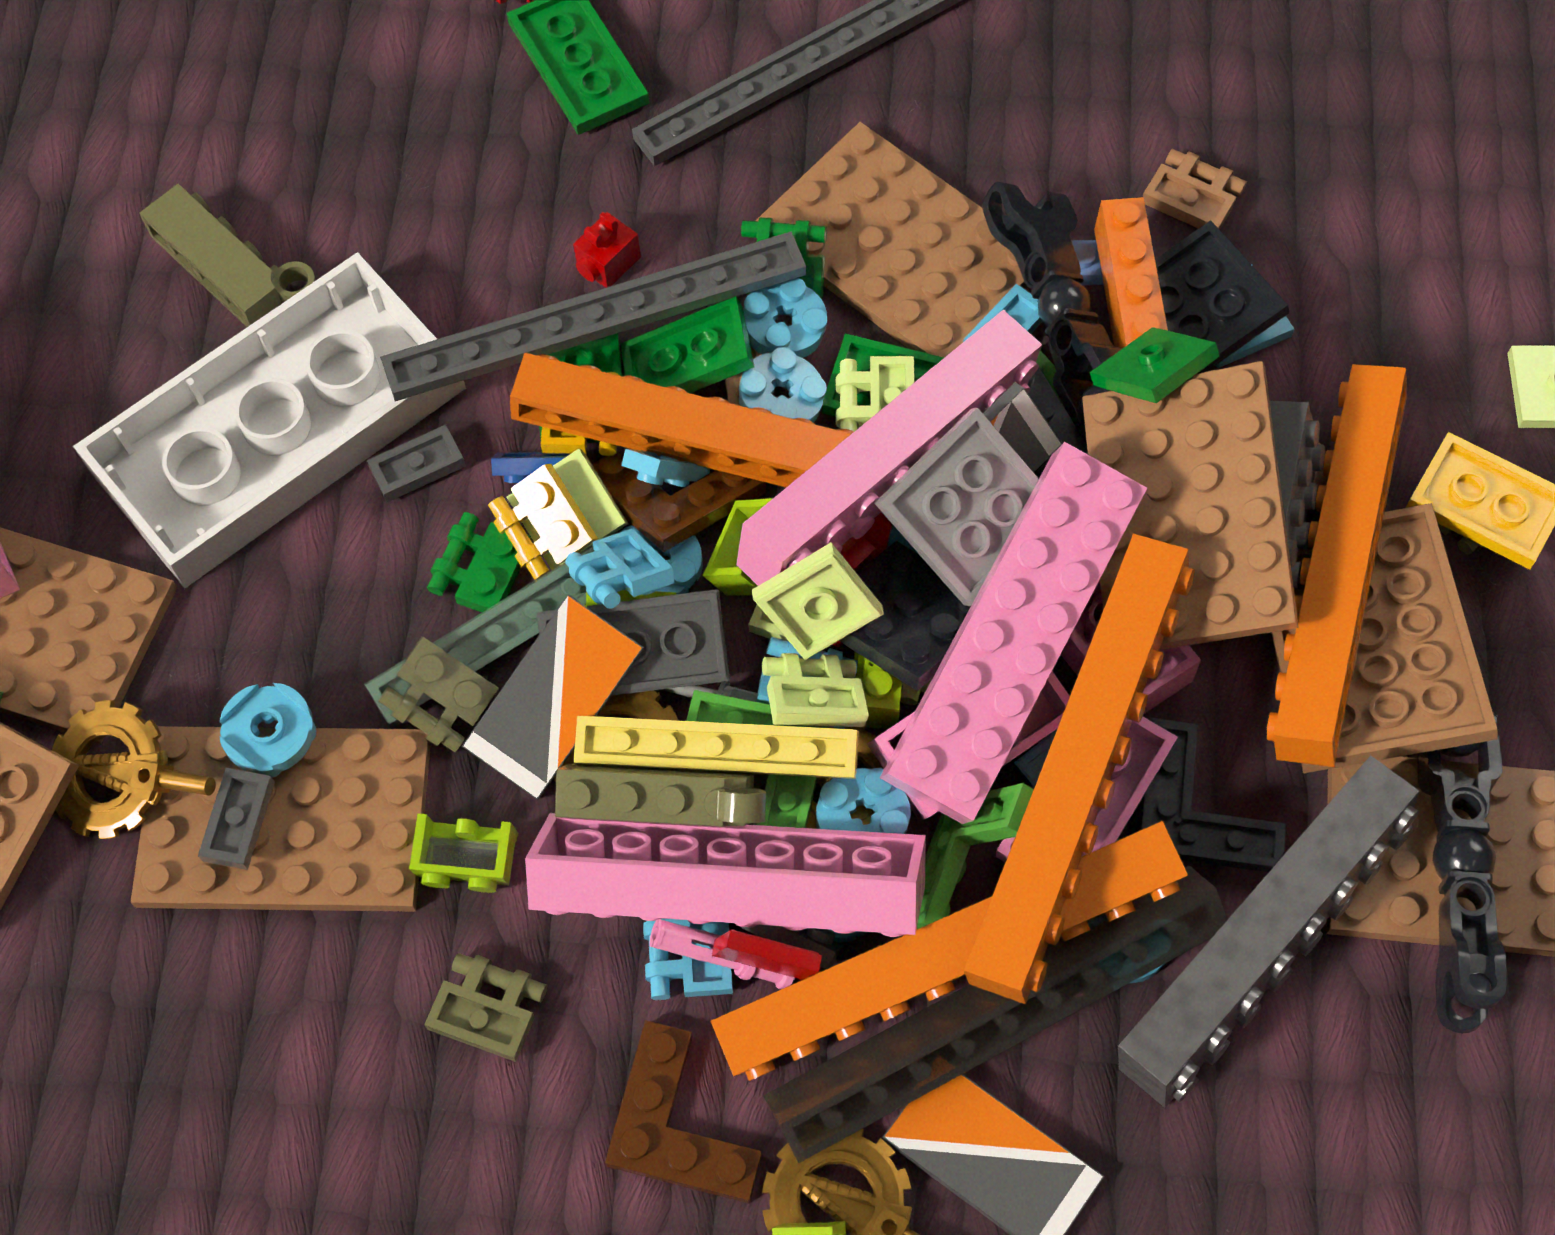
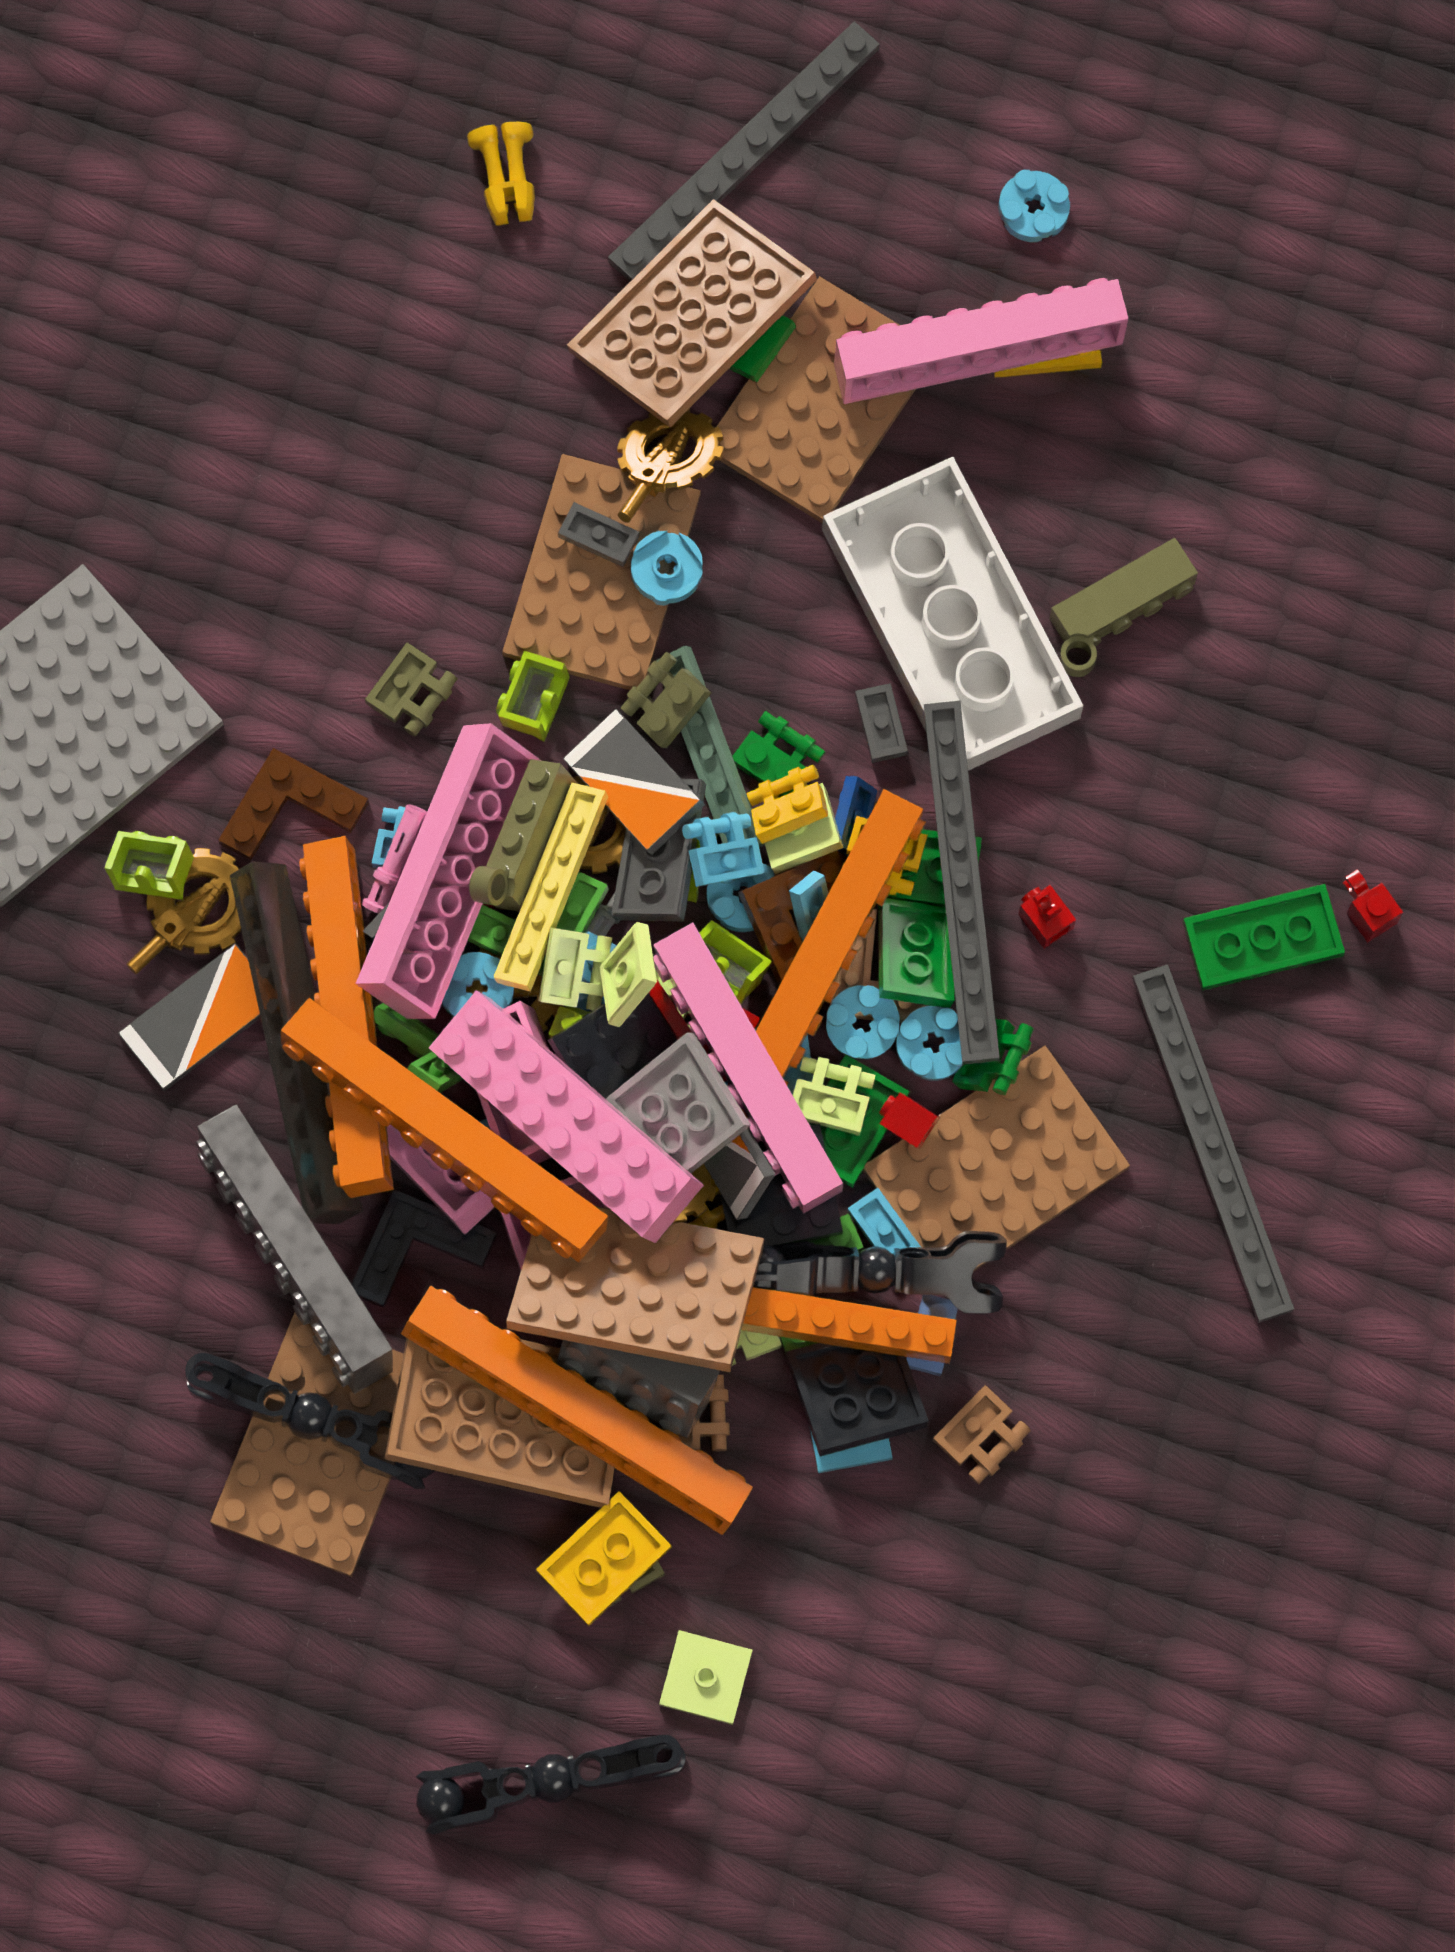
camera: 100 degrees right, 10 degrees up
red tile [712,930,822,980] -> none
green plate [1090,327,1219,404] -> none
none -> red brick [879,1092,940,1149]

